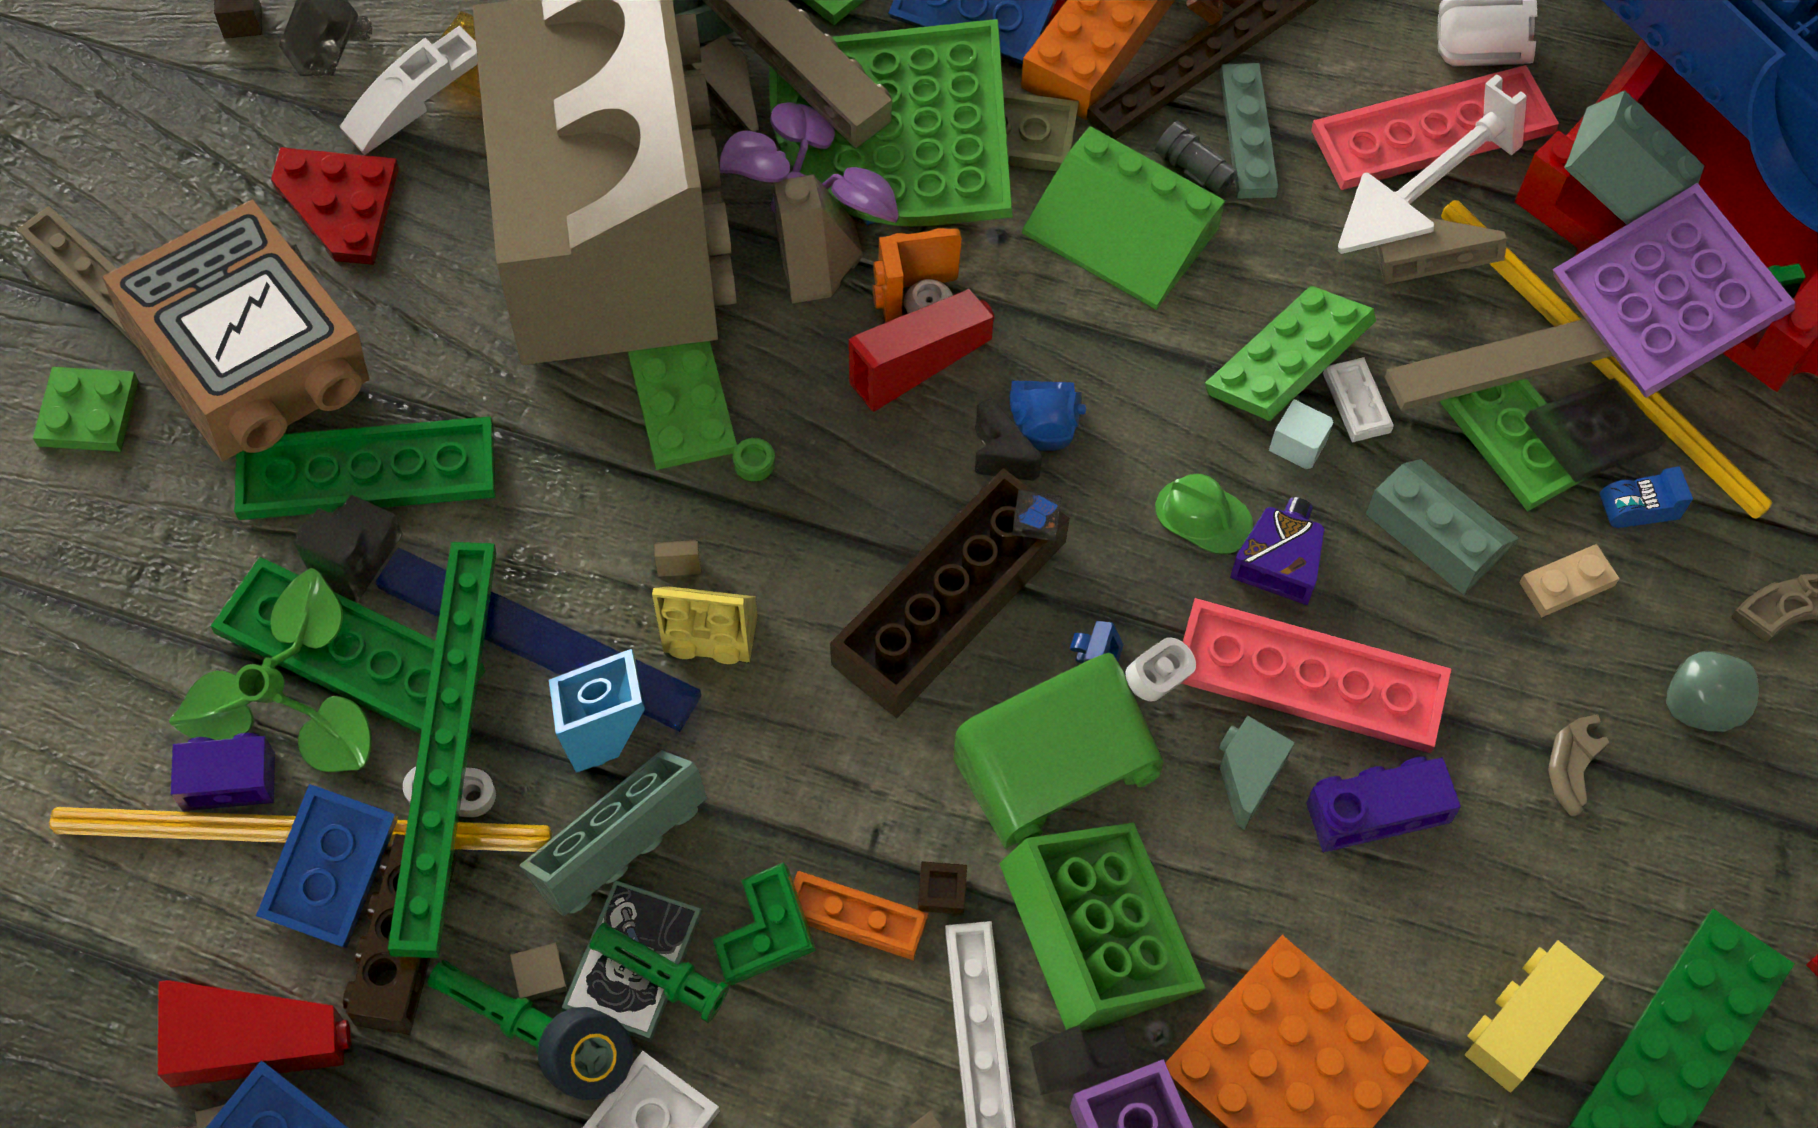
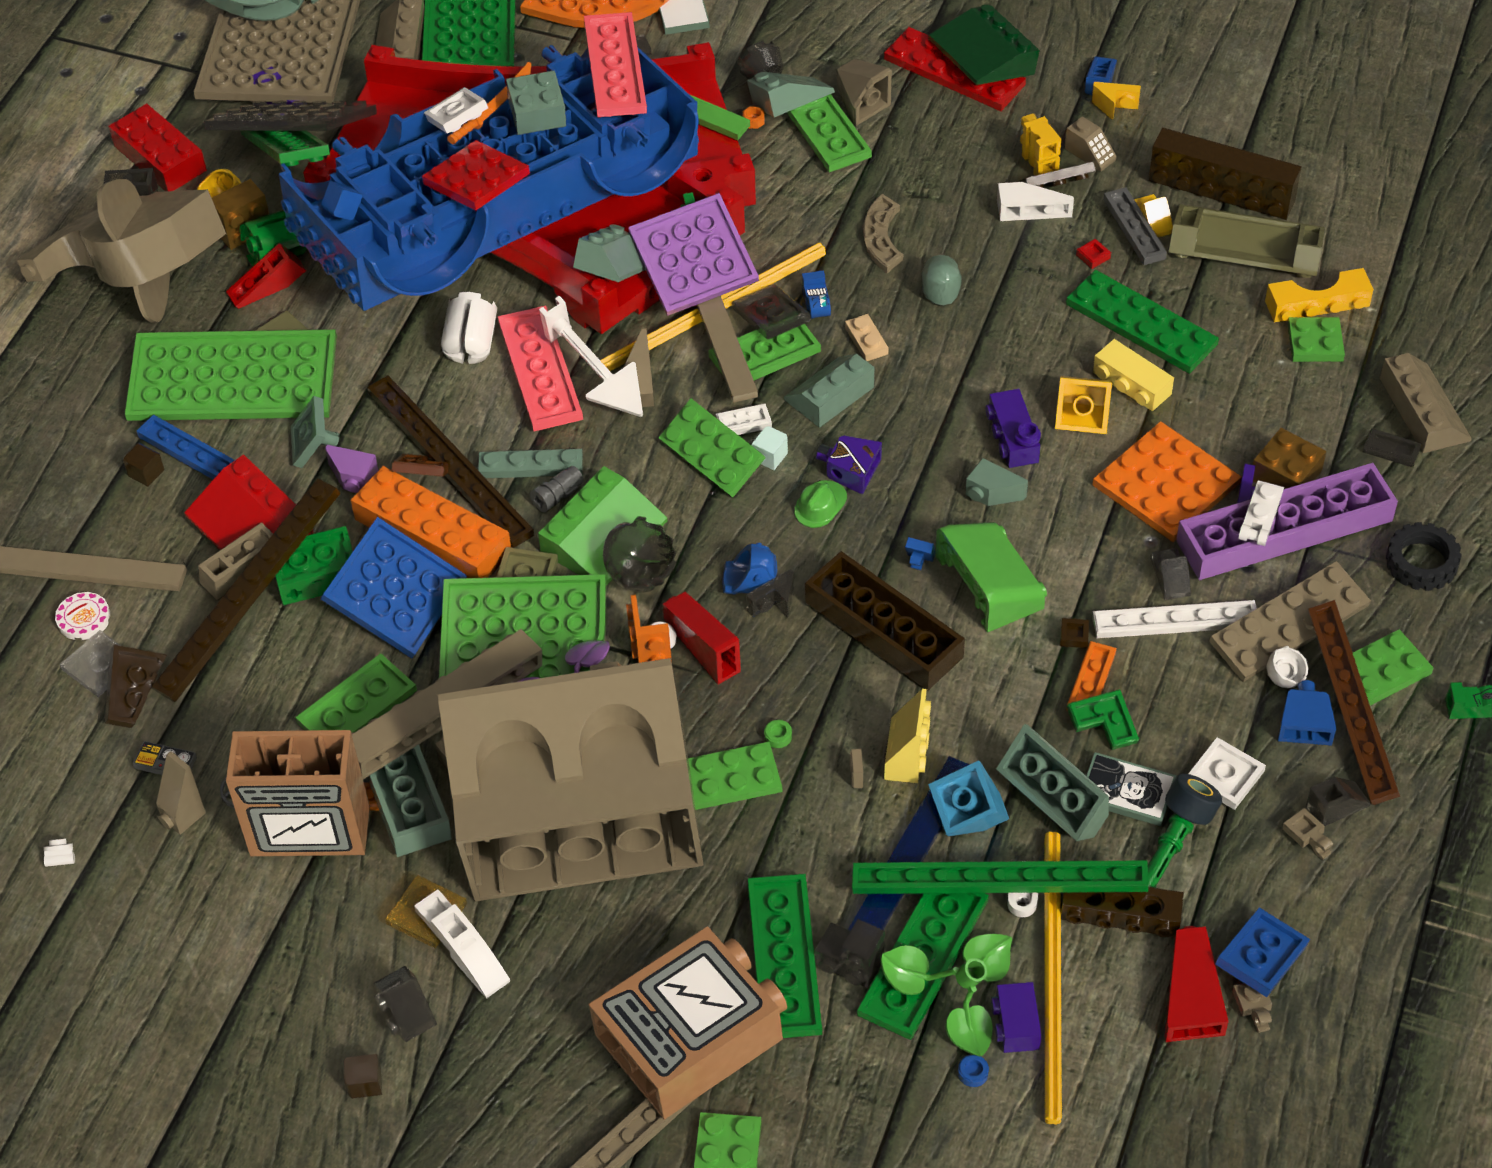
camera: 85 degrees left, 10 degrees down
blue plate [256,784,399,948] -> none
red plate [271,147,399,265] -> none
dark tan tile [510,942,568,1001] -> none
green pin [589,922,729,1023] -> none
bright green slope [999,822,1205,1034] -> none
clear smoke tile [1012,490,1062,541] -> none
white plate [1126,637,1196,701] -> none
coral plate [1181,598,1452,754] -> none
dark tan piece [1548,714,1609,816] -> none
none -> clear smoke piece [603,516,677,593]
none -> blue tile [958,1055,989,1087]
none -> yellow slope [1055,376,1112,434]

